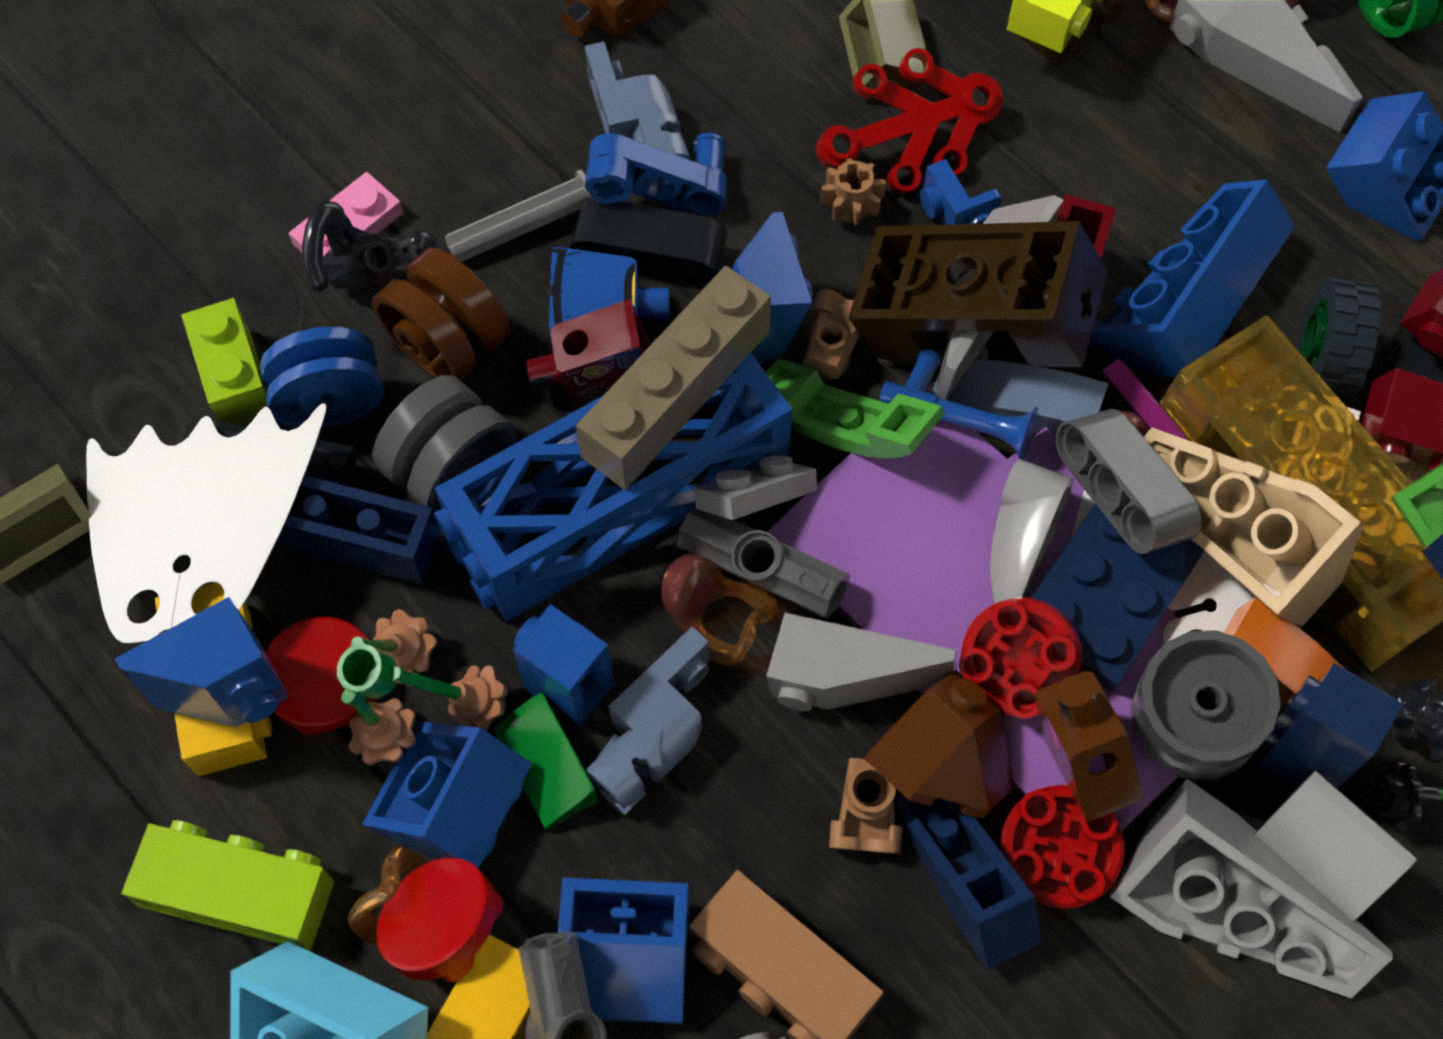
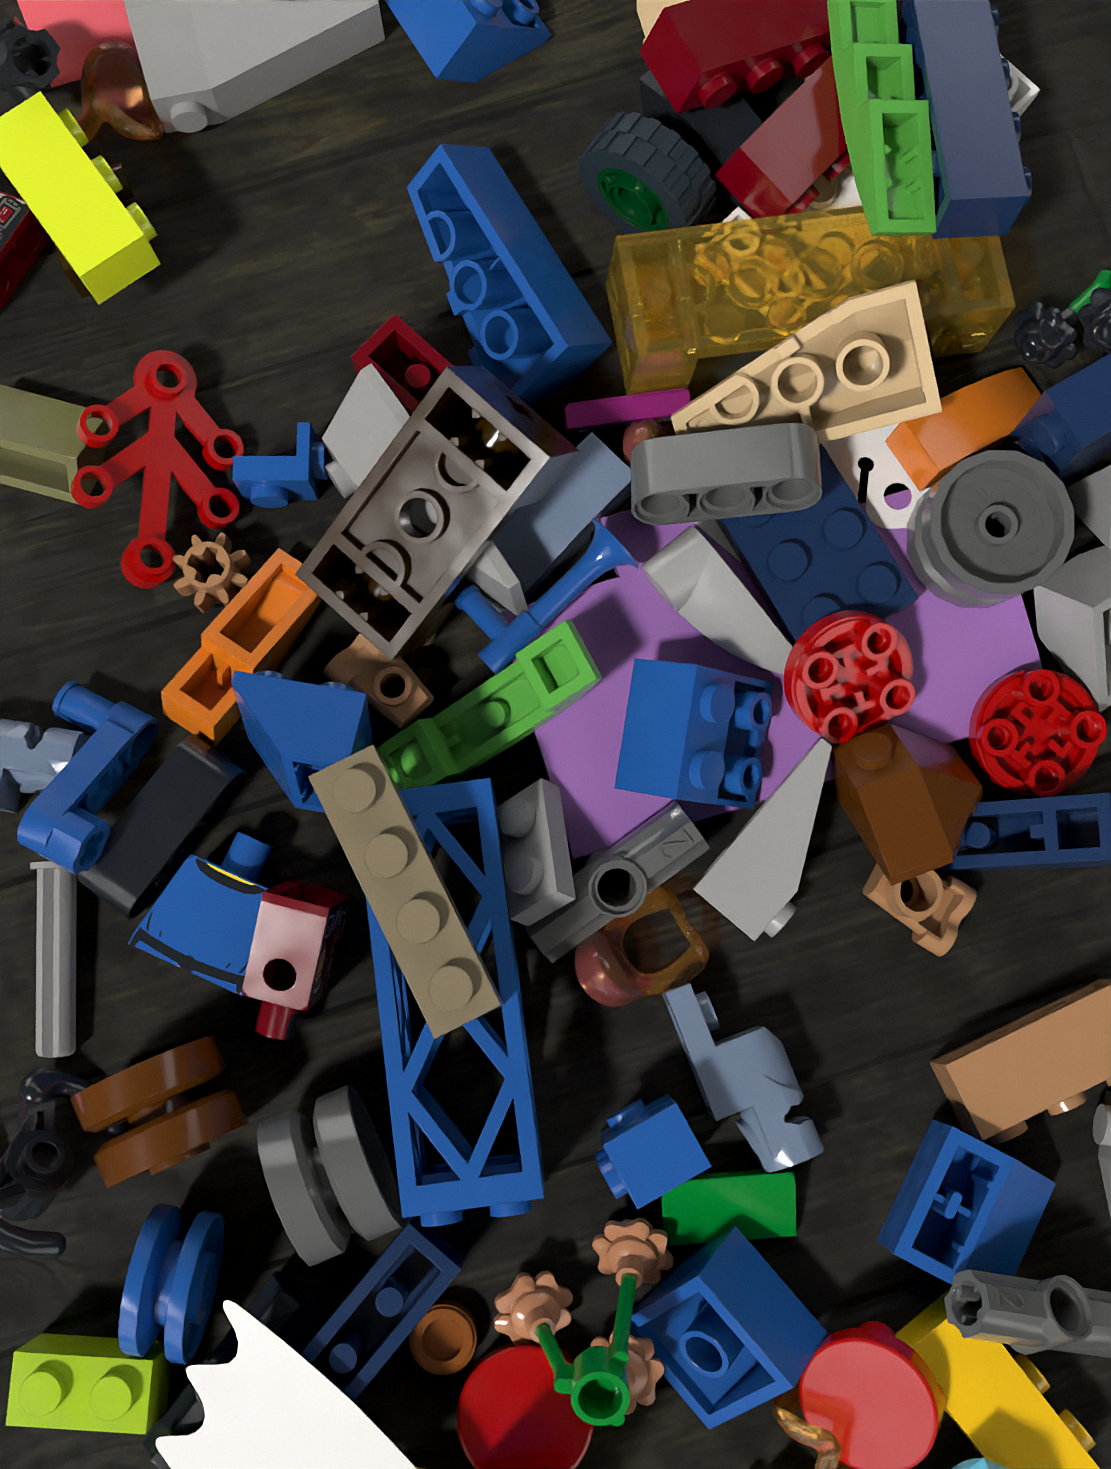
camera: 65 degrees left, 15 degrees up
reddish brown torso [1034,671,1144,823] -> none
none -> orange slope [161,548,322,747]
none -> dark orange tile [409,1300,478,1375]
none -> blue slope [614,658,774,810]

